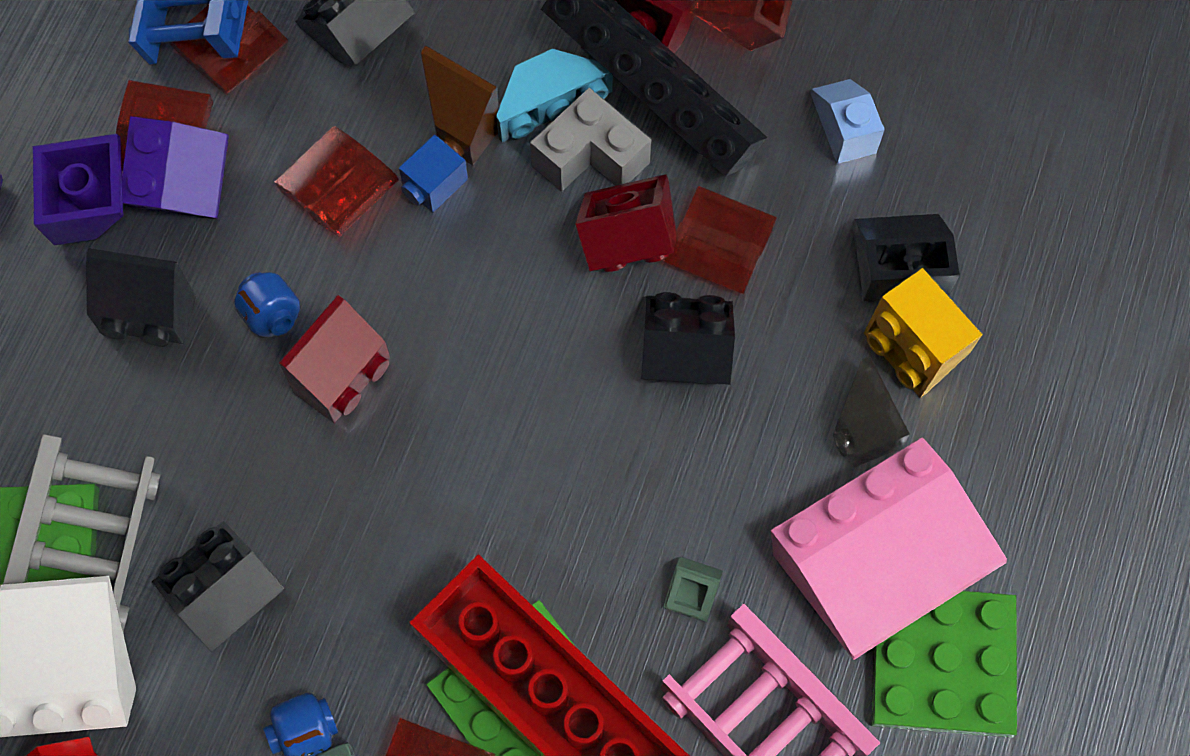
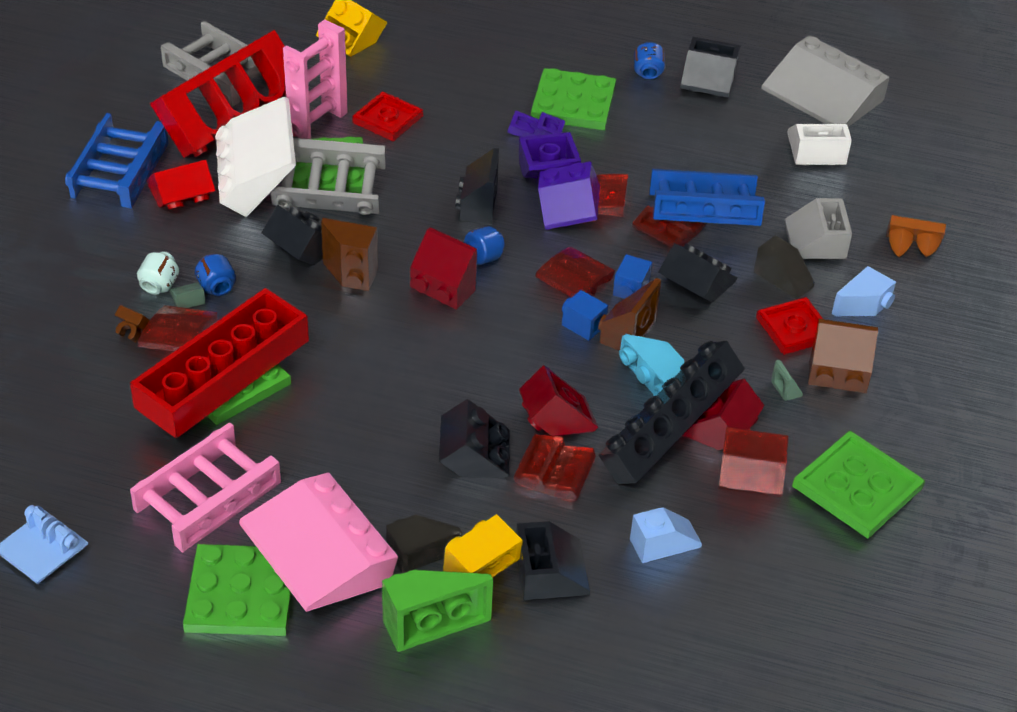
camera: 85 degrees right, 25 degrees down
light grey brick [530,88,652,192] -> none
sand green slope [663,557,723,622] -> none
none -> reddish brown slope [321,218,378,291]
none -> bright green slope [382,570,493,652]
none -> blue brick [613,254,652,299]

